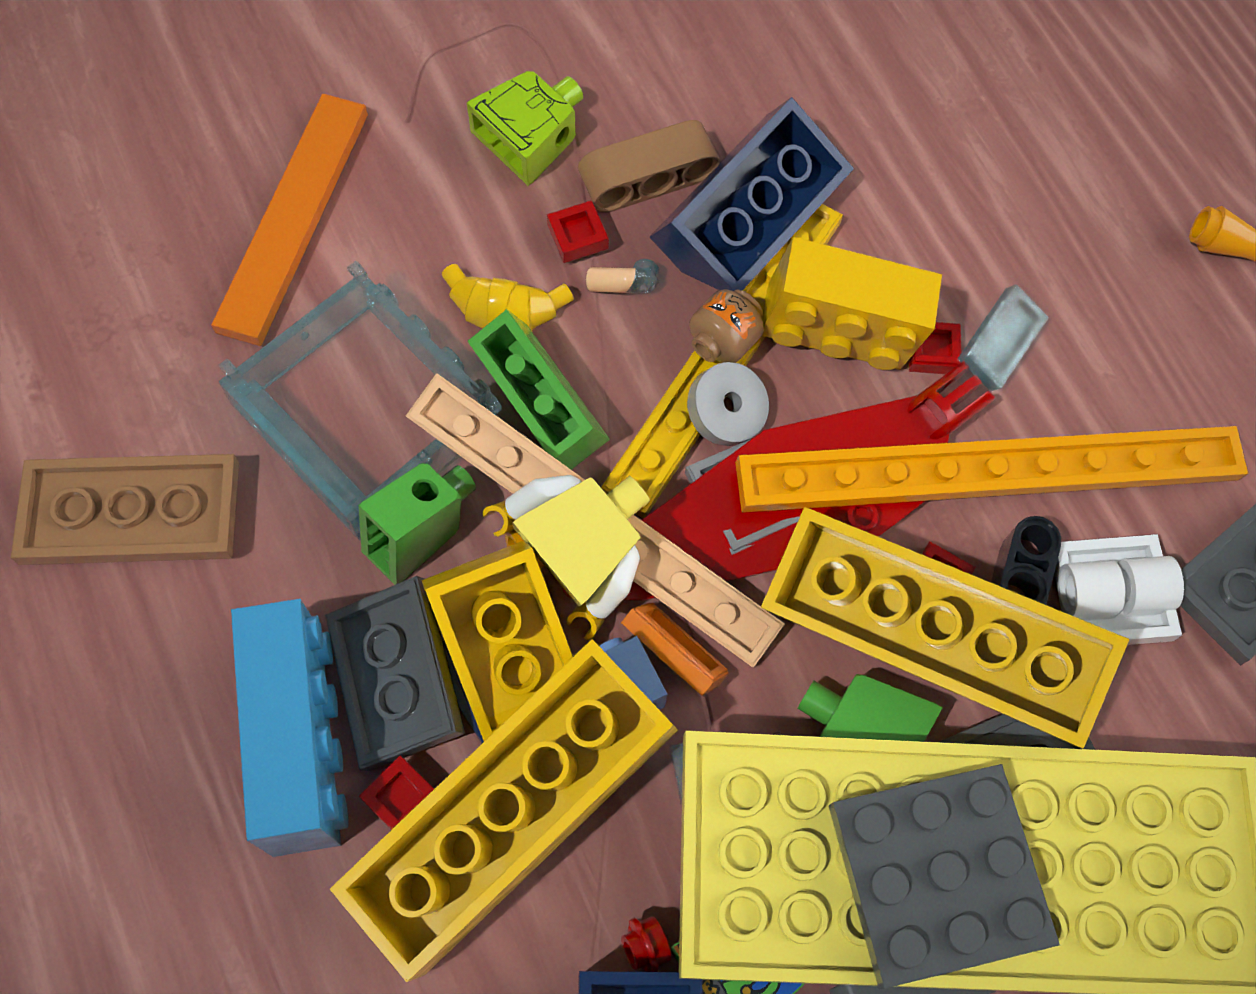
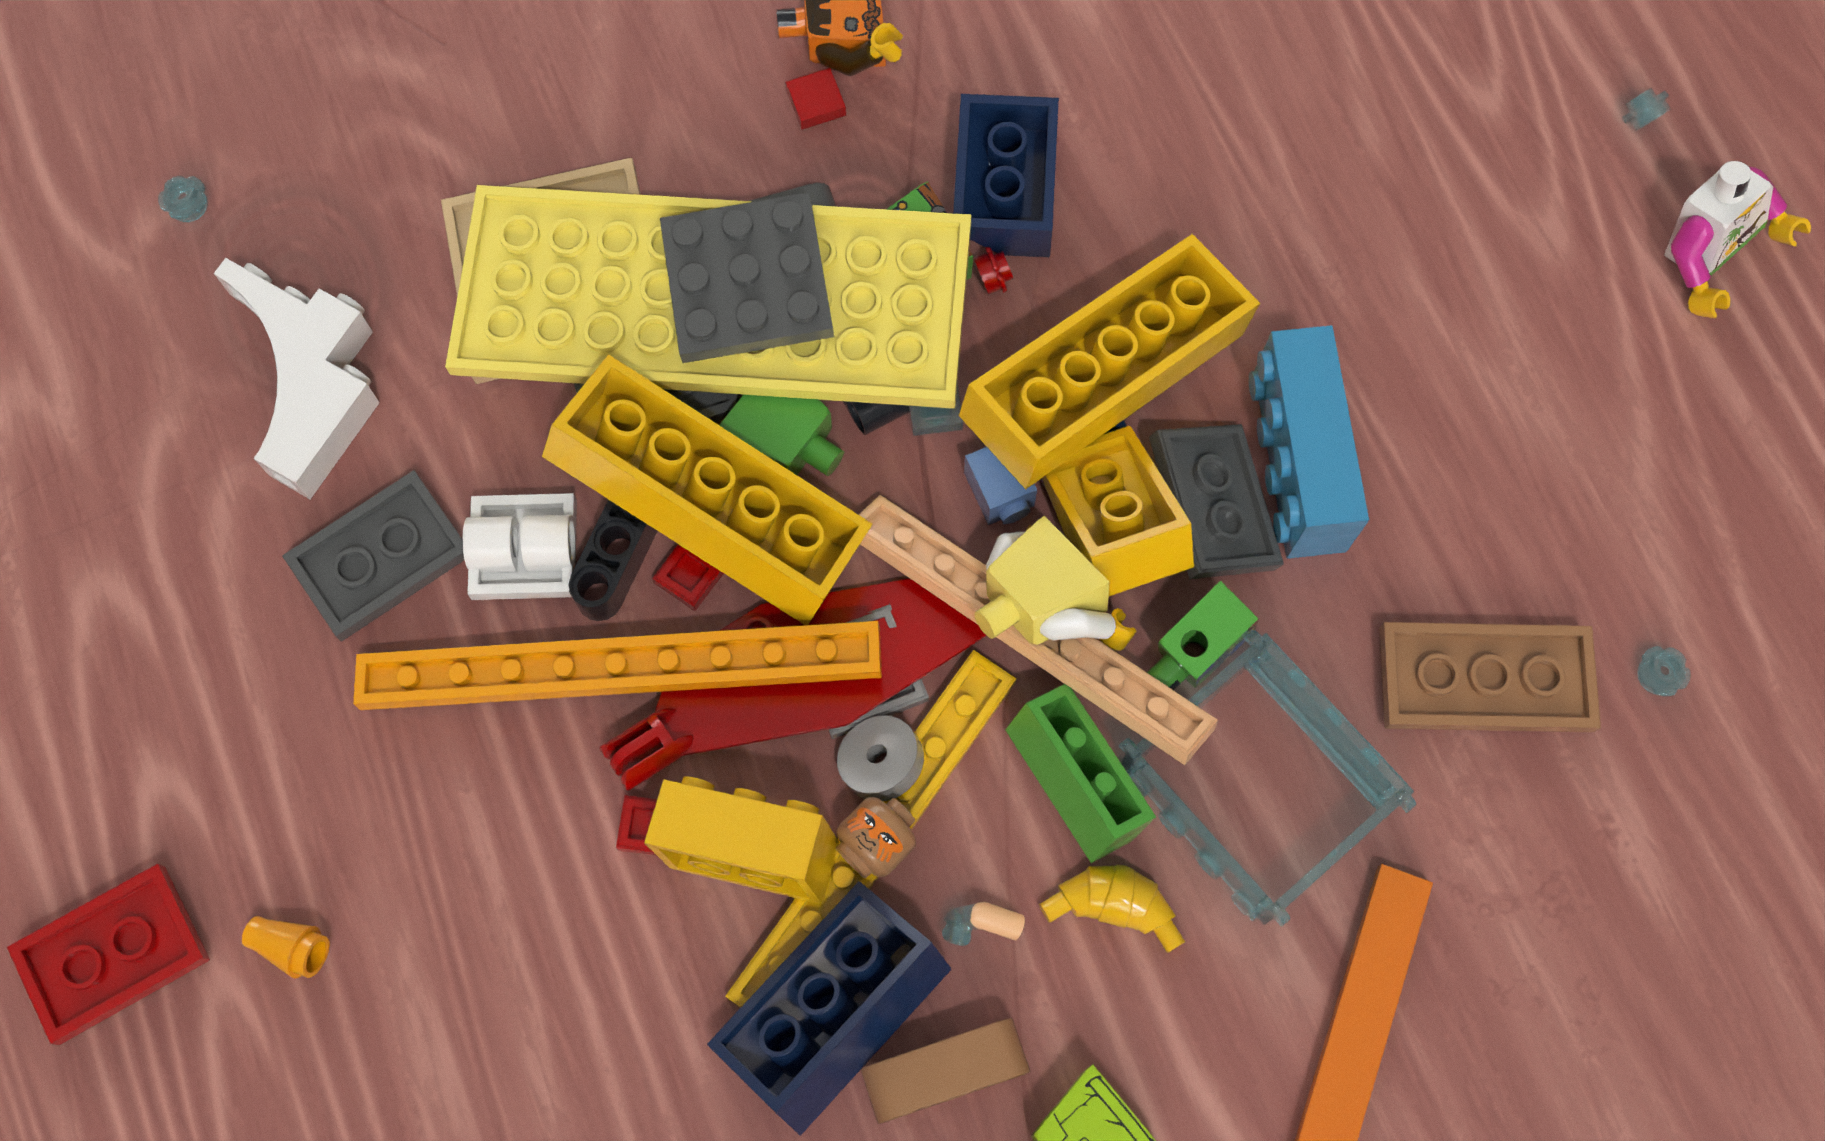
camera: 175 degrees left, 5 degrees up
red plate [359,755,434,830] -> none
red plate [547,200,609,263] -> none
orange tile [621,602,729,696] -> none
clear light blue tile [958,284,1049,391] -> none

